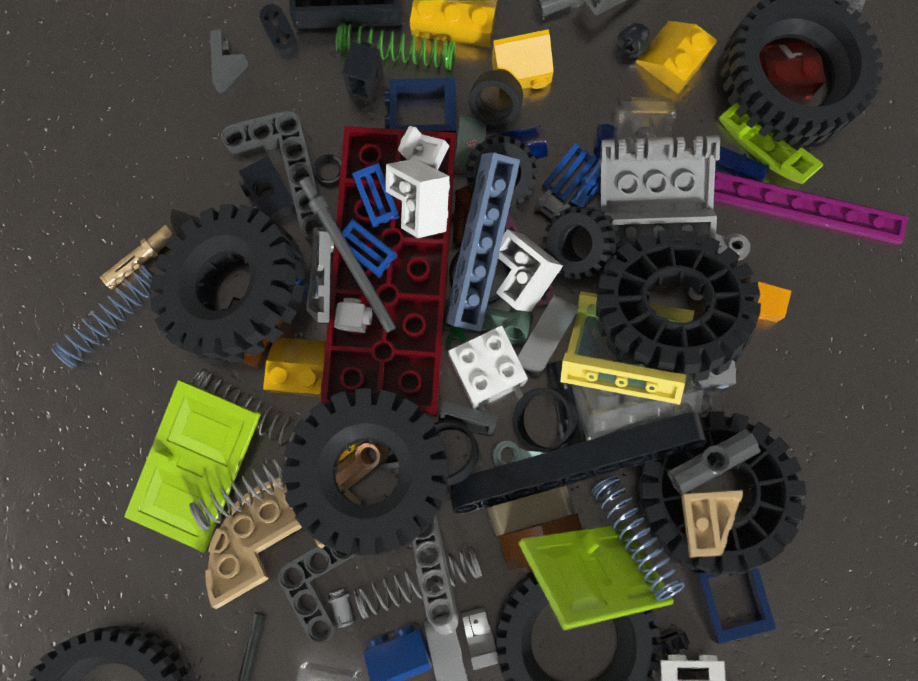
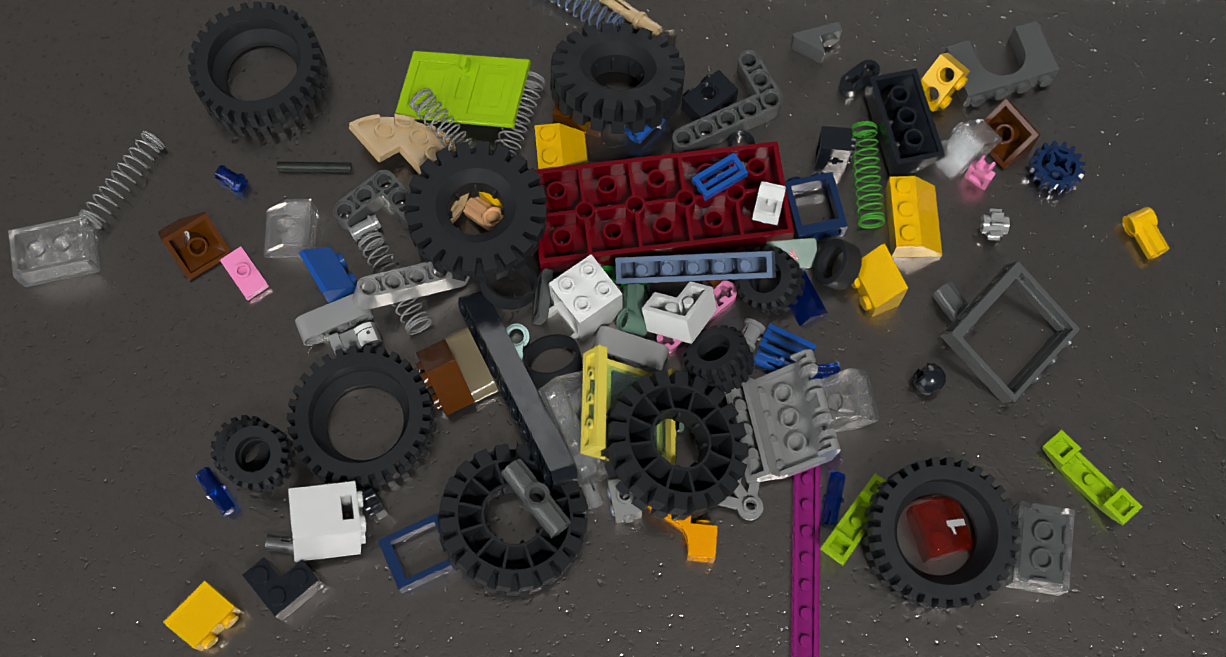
camera: 80 degrees right, 10 degrees down
dark grey bar [299,177,396,333] -> none
light grey wing [306,228,334,323] -> none
light grey plate [334,298,372,333] -> none
blue tile [341,219,397,278] -> none
white brick [386,159,450,238] -> none
lime door [518,524,674,630] -> none
sand blue piece [592,476,685,601] -> none
yellow slope [635,21,718,94] -> none
tan wing [682,491,743,557] -> none

